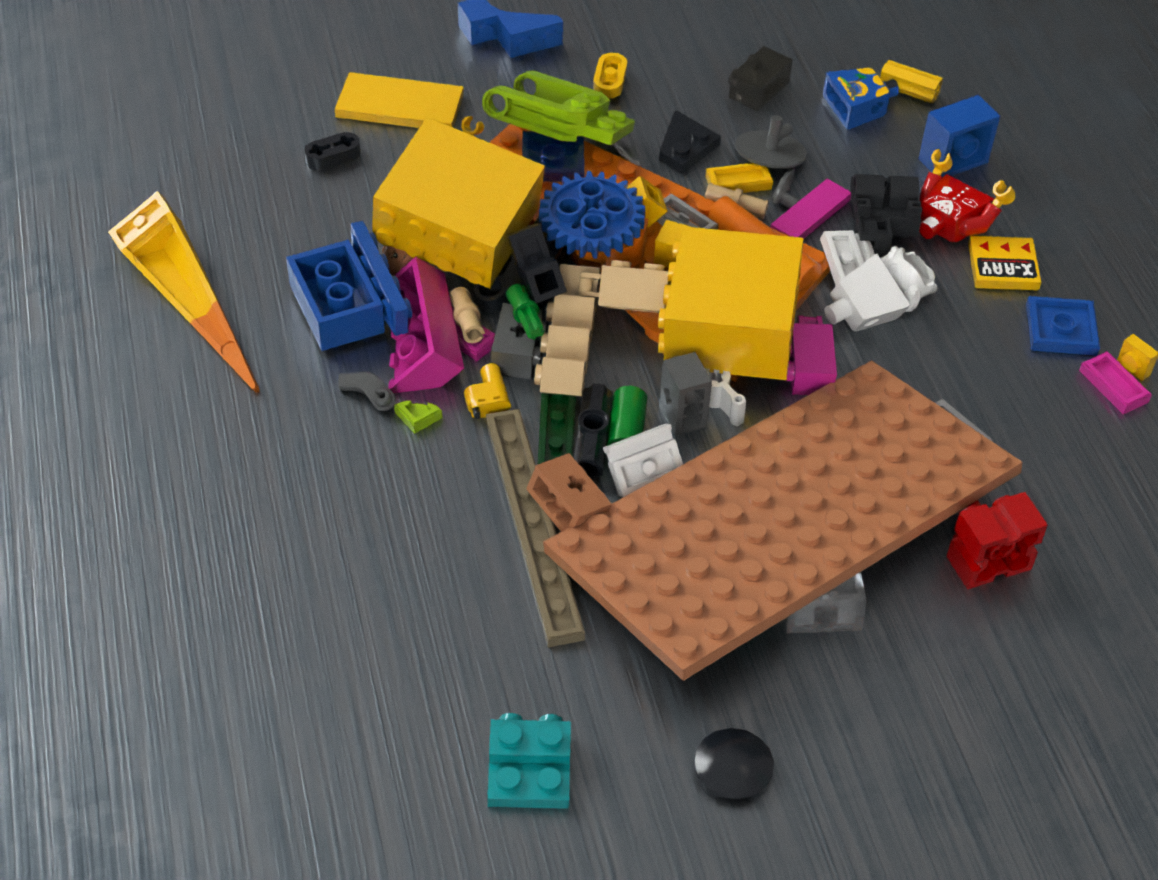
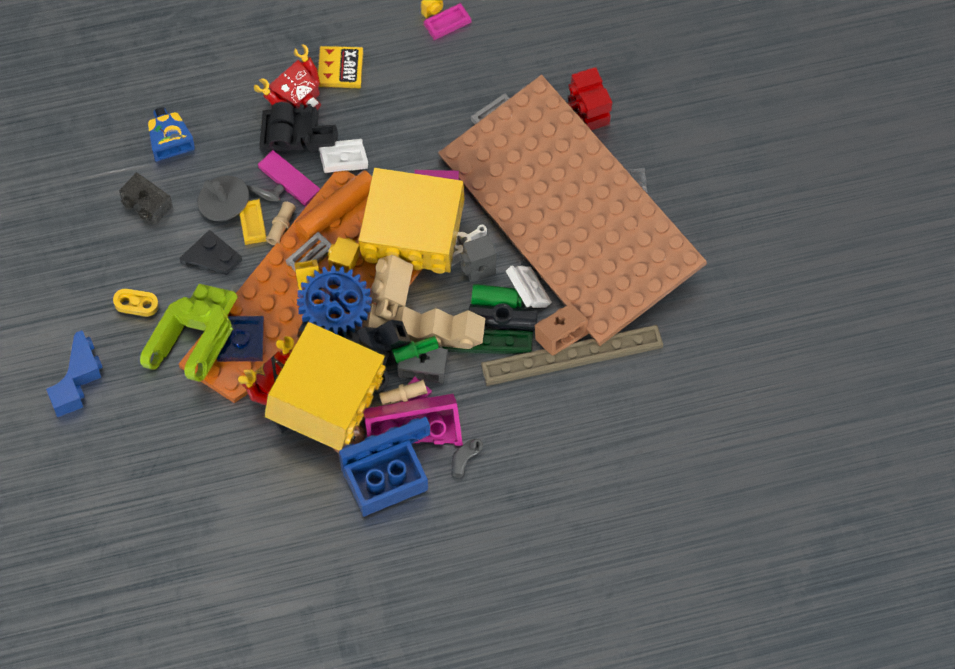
camera: 90 degrees left, 15 degrees up
yellow plate [108,191,259,392] -> none
black beam [304,132,361,170] -> none
yellow tile [335,72,464,128] -> none
lime tile [394,400,443,434] -> none
yellow piece [463,363,511,419] -> none
teal plate [487,713,571,809] -> none
black dish [694,728,774,799] -> none
white torso [824,254,910,332] -> none
yellow axle [880,60,943,104] -> none
white hair [880,246,938,312] -> none
blue brick [918,95,1000,177] -> none
blue tile [1026,296,1100,356] -> none

